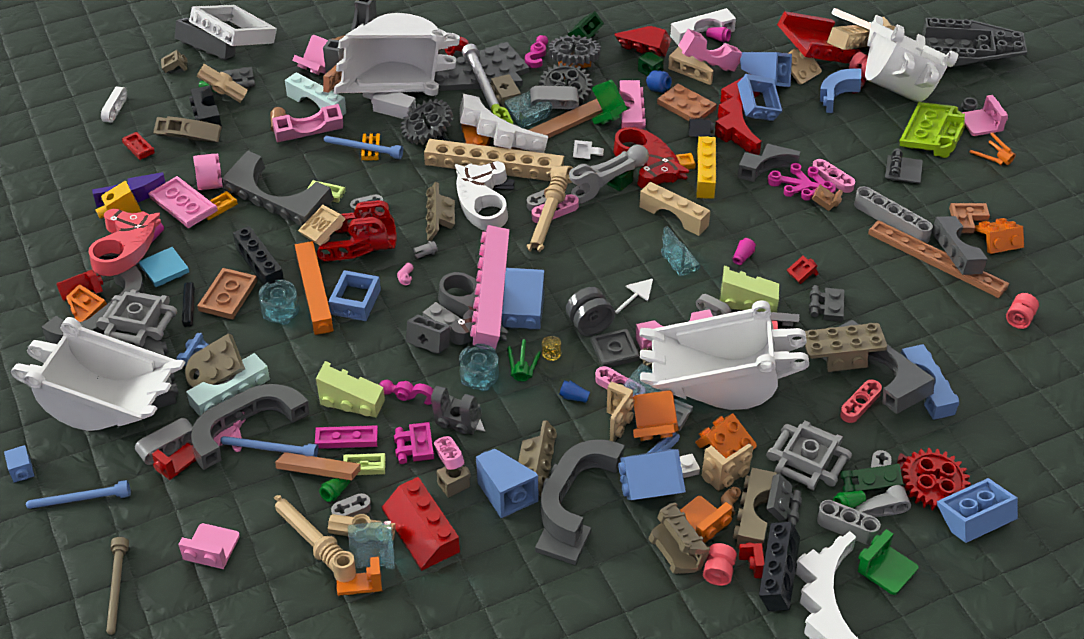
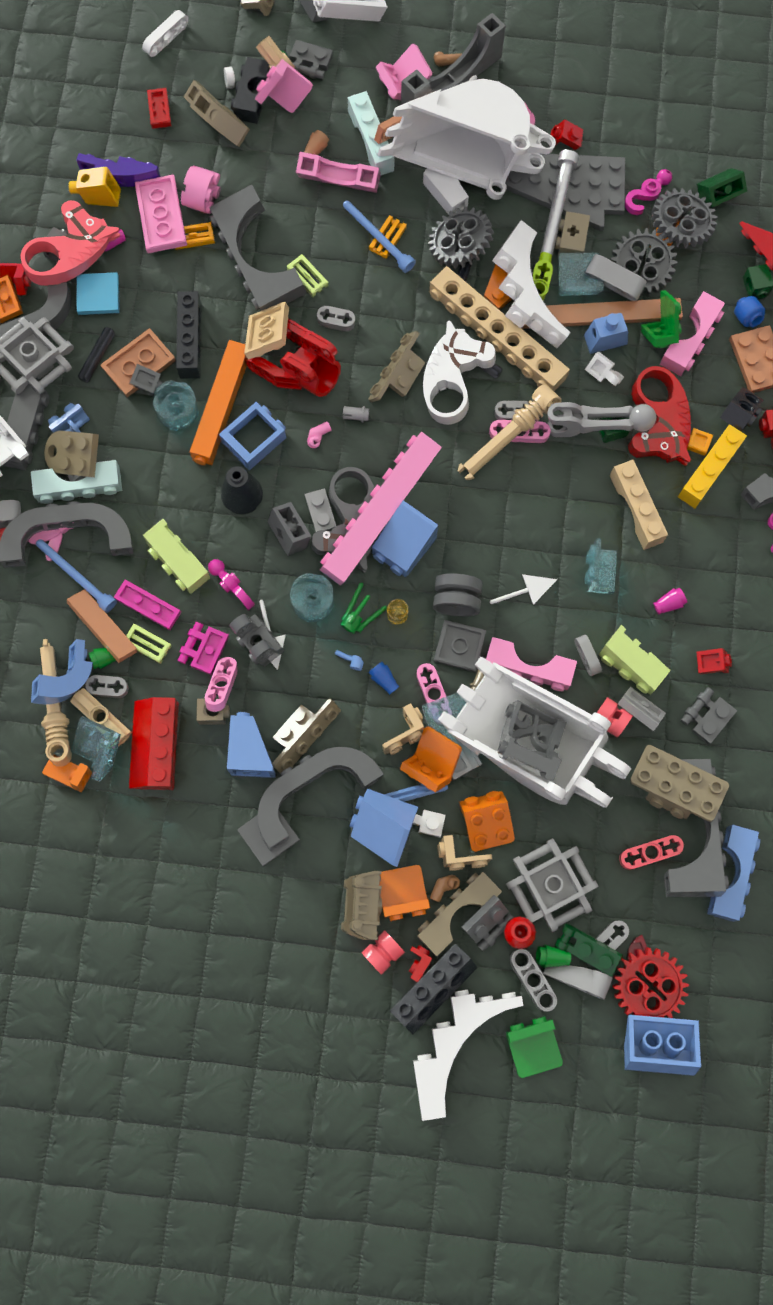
camera: 30 degrees right, 30 degrees up
none -> medium blue arch [31,639,92,705]
none -> dark grey bracket [129,364,163,396]
none -> black cone [221,466,263,515]
none -> white tile [224,67,235,89]
none -> bright pink bracket [255,59,313,113]
none -> medium blue hand [335,650,363,671]
none -> dark grey fence [497,700,567,781]
none -> red piece [504,916,536,949]
none -> medium blue torso [584,313,628,354]

